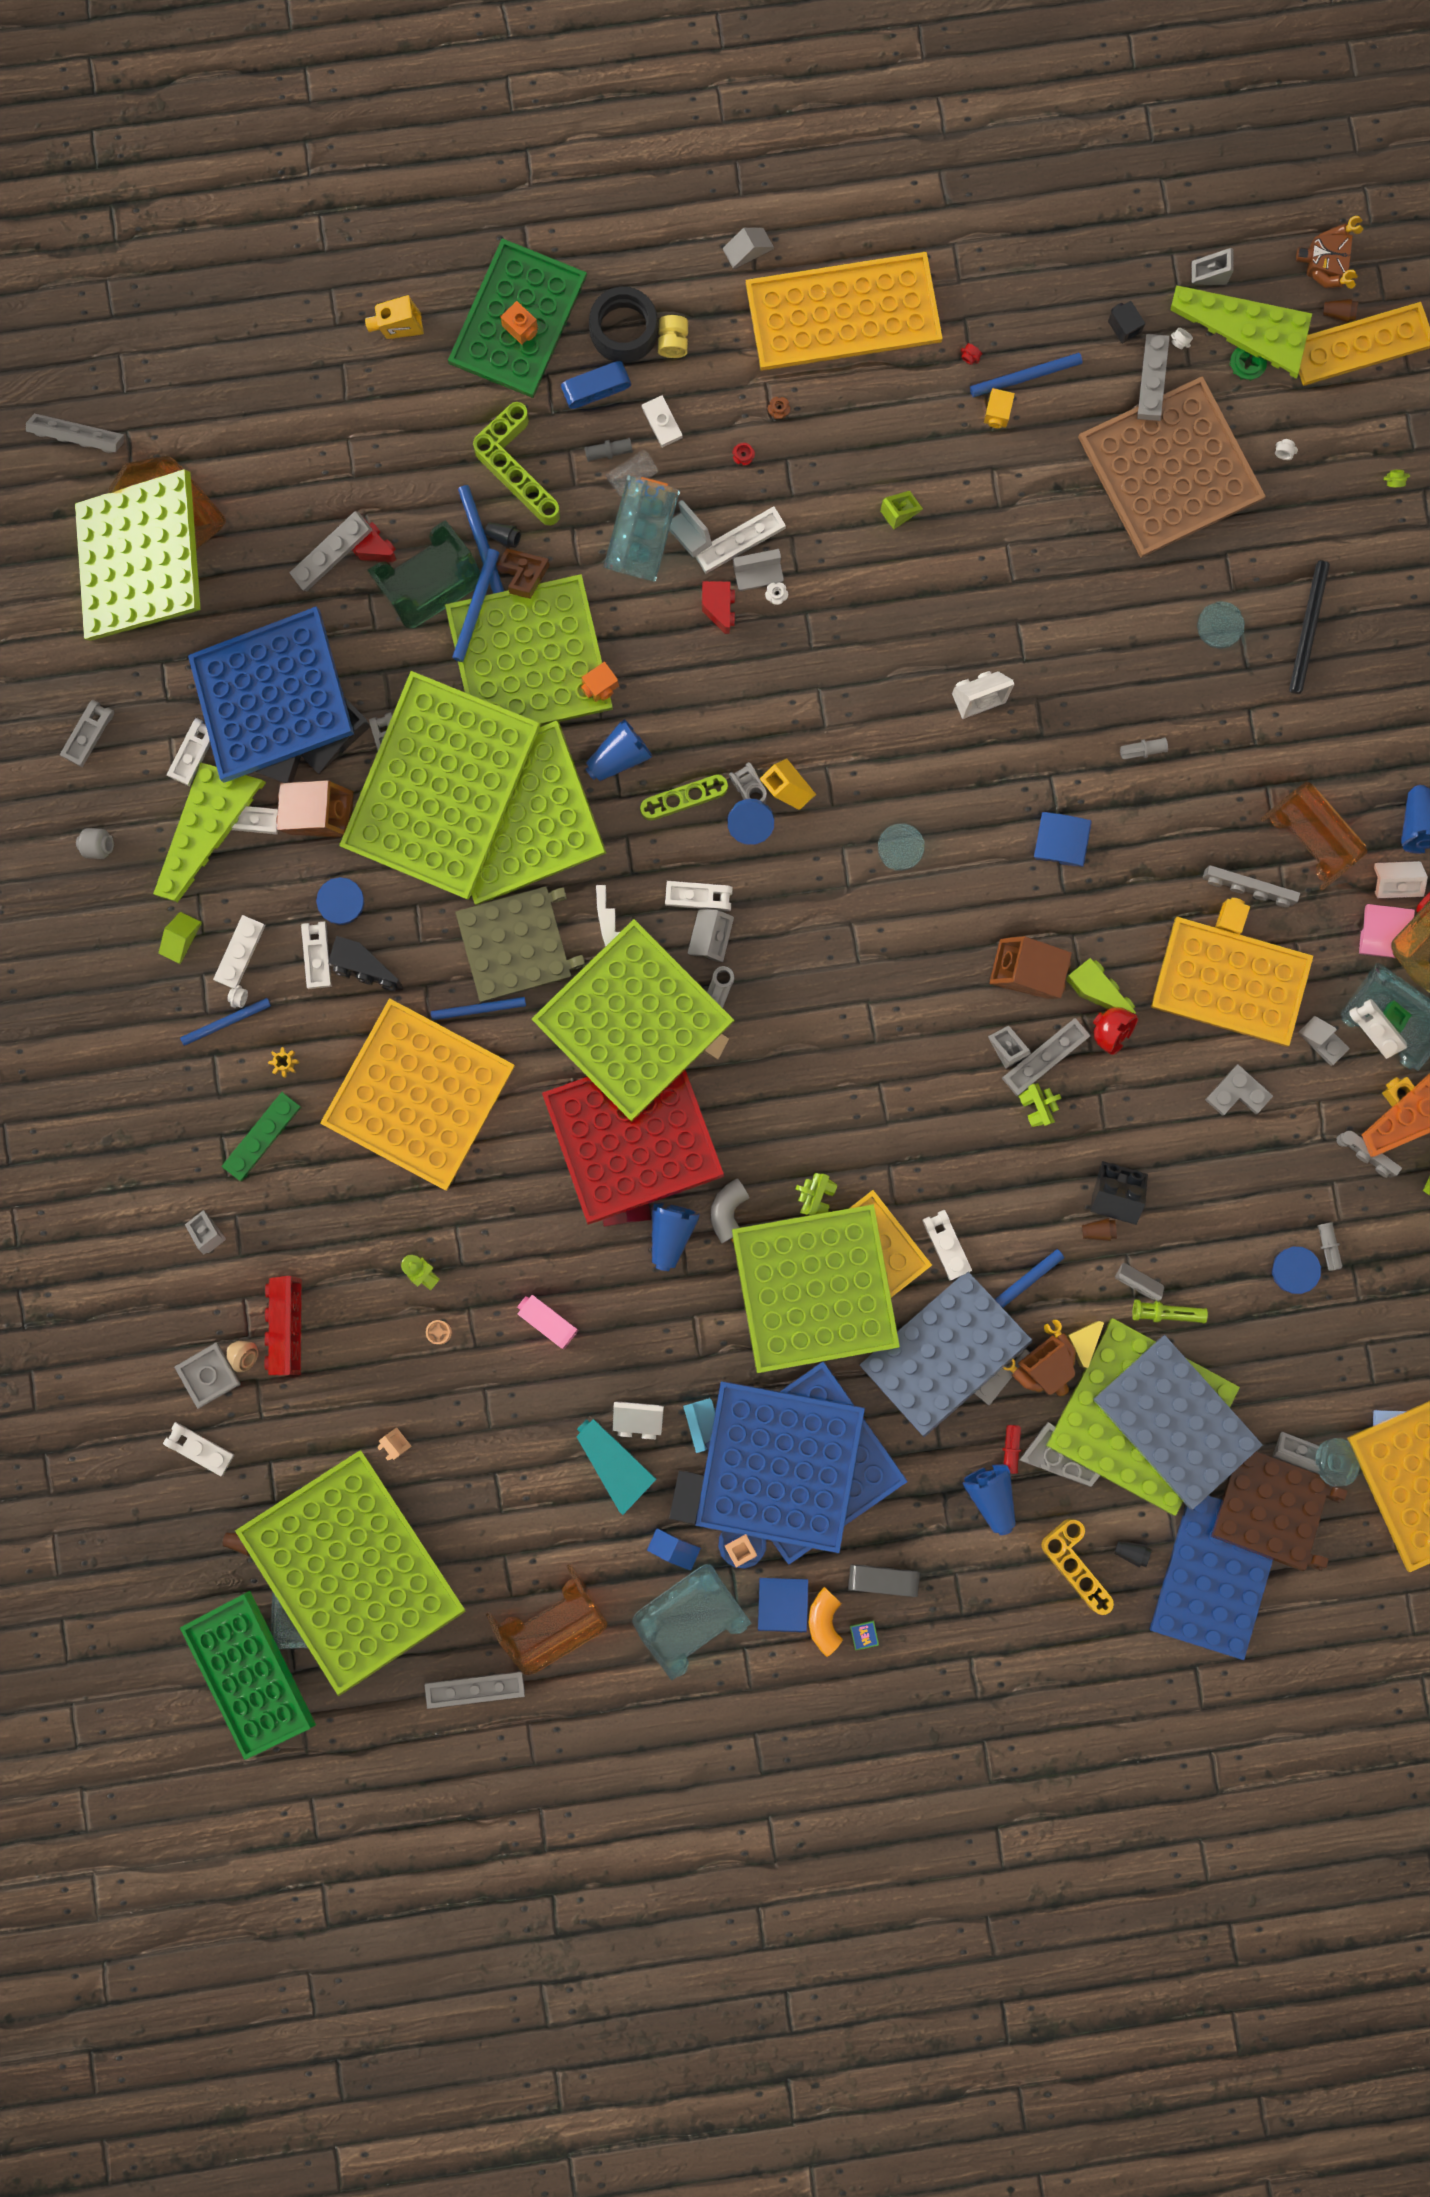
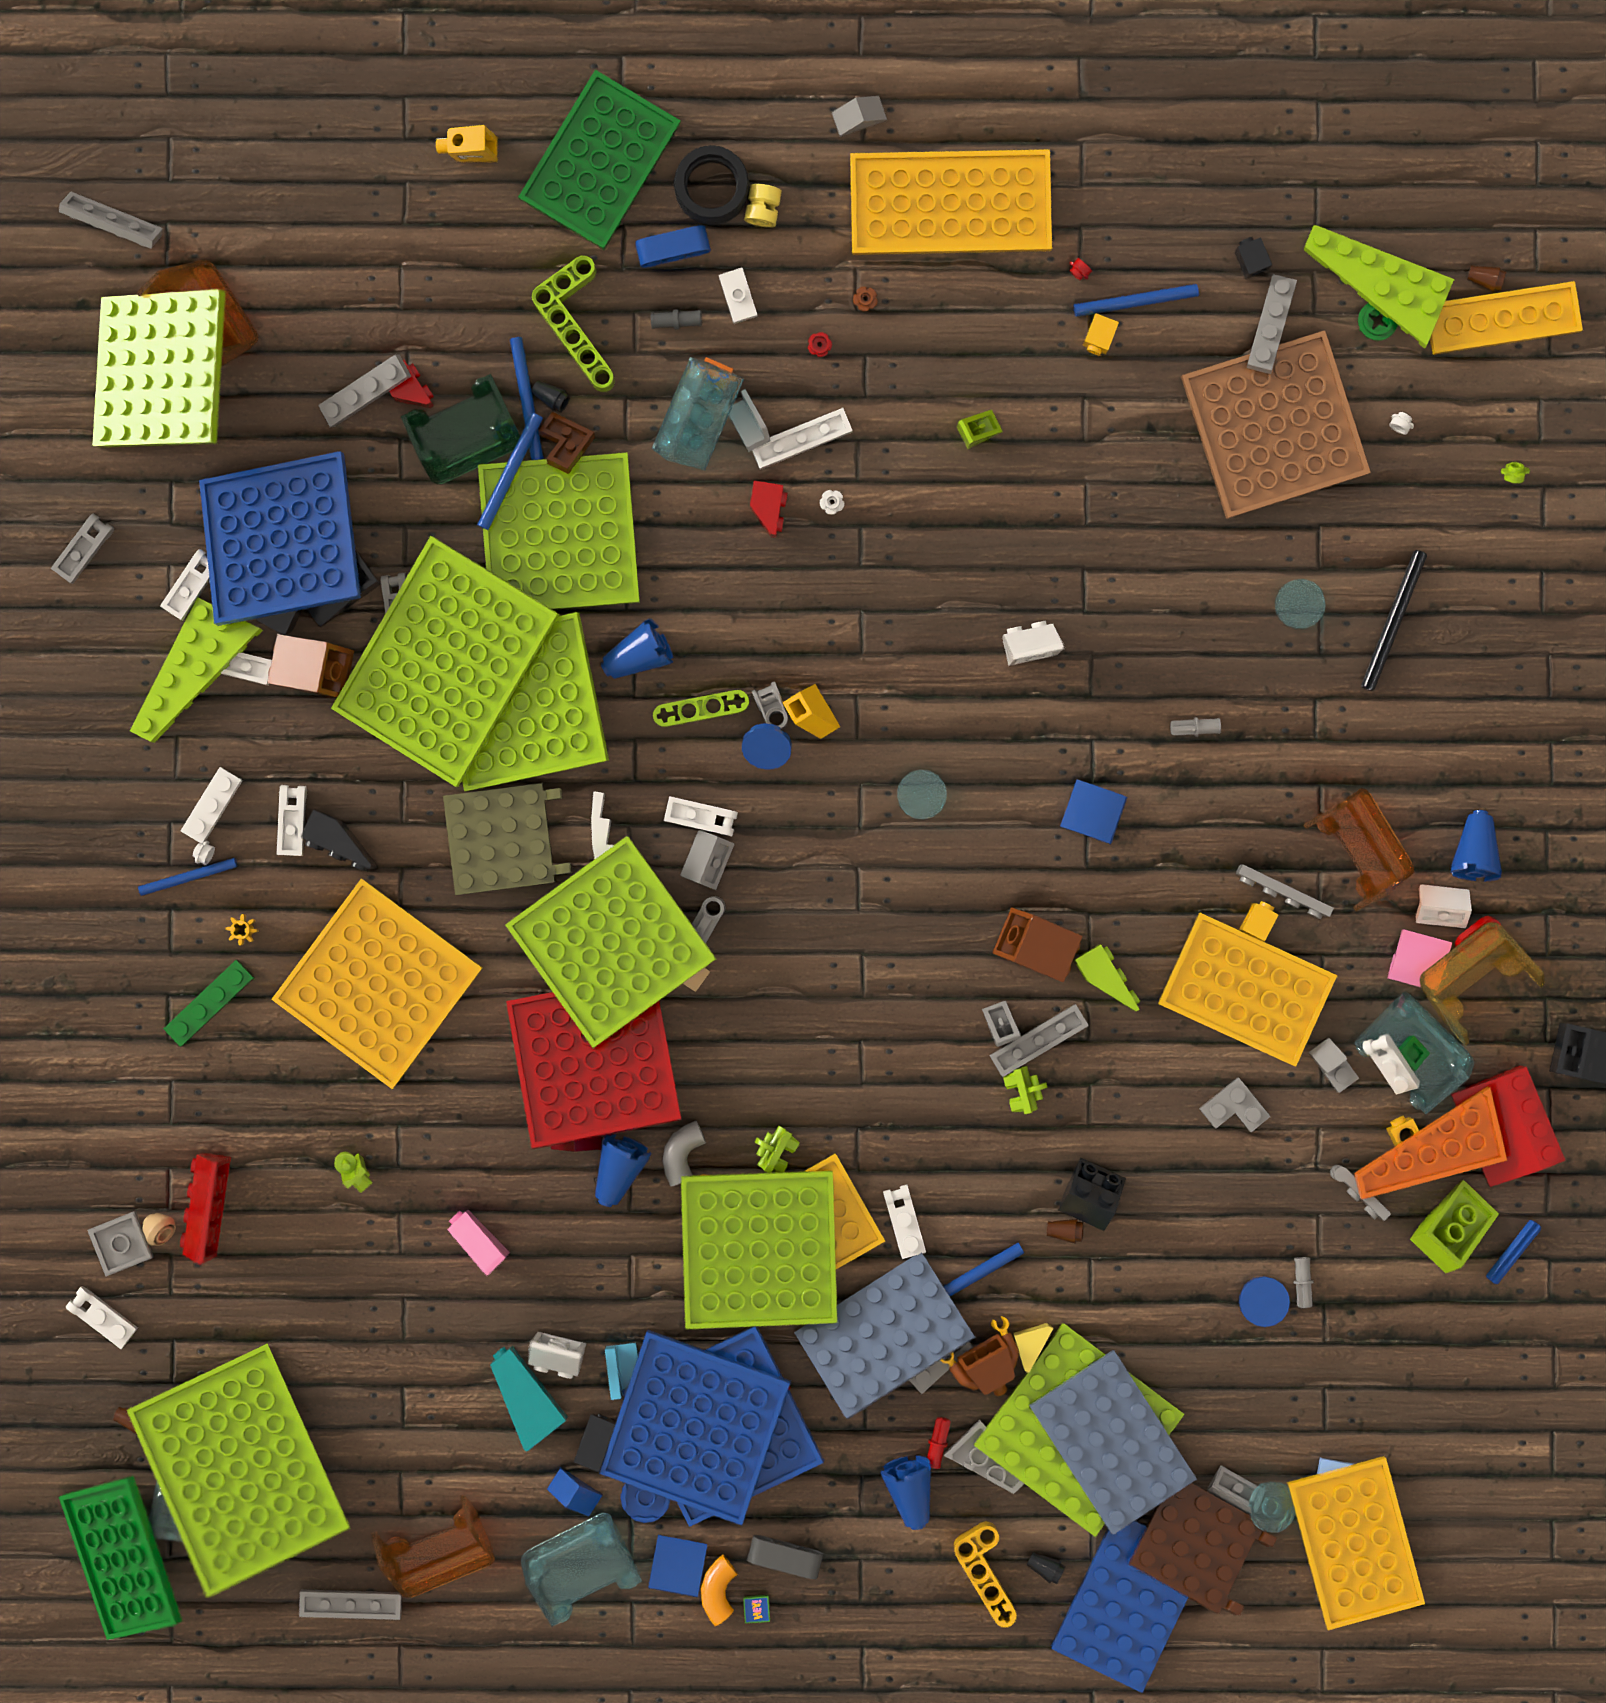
camera: 15 degrees right, 5 degrees up
light grey head [76,828,114,859] -> none
lime slope [159,912,202,964] -> none
light grey slope [185,1210,226,1255] -> none
blue tile [316,877,365,925] -> none
light nougat tile [378,1428,412,1460] -> none
light nougat wheel [426,1320,452,1345] -> none
blue bar [431,997,526,1020] -> none
orange brick [501,301,538,345] -> none
orange brick [581,661,619,702] -> none
clear slope [605,450,659,497] -> none
light nougat slope [725,1534,757,1567] -> none
light grey panel [733,549,784,591] -> none
red cylinder [1093,1007,1138,1056] -> none
light grey slope [1115,1263,1164,1301] -> none
lime pin [1132,1299,1208,1323] -> none
white plate [1171,328,1193,349] -> none
light grey slope [1192,248,1233,285] -> none
dark orange torso [1296,216,1363,289] -> none

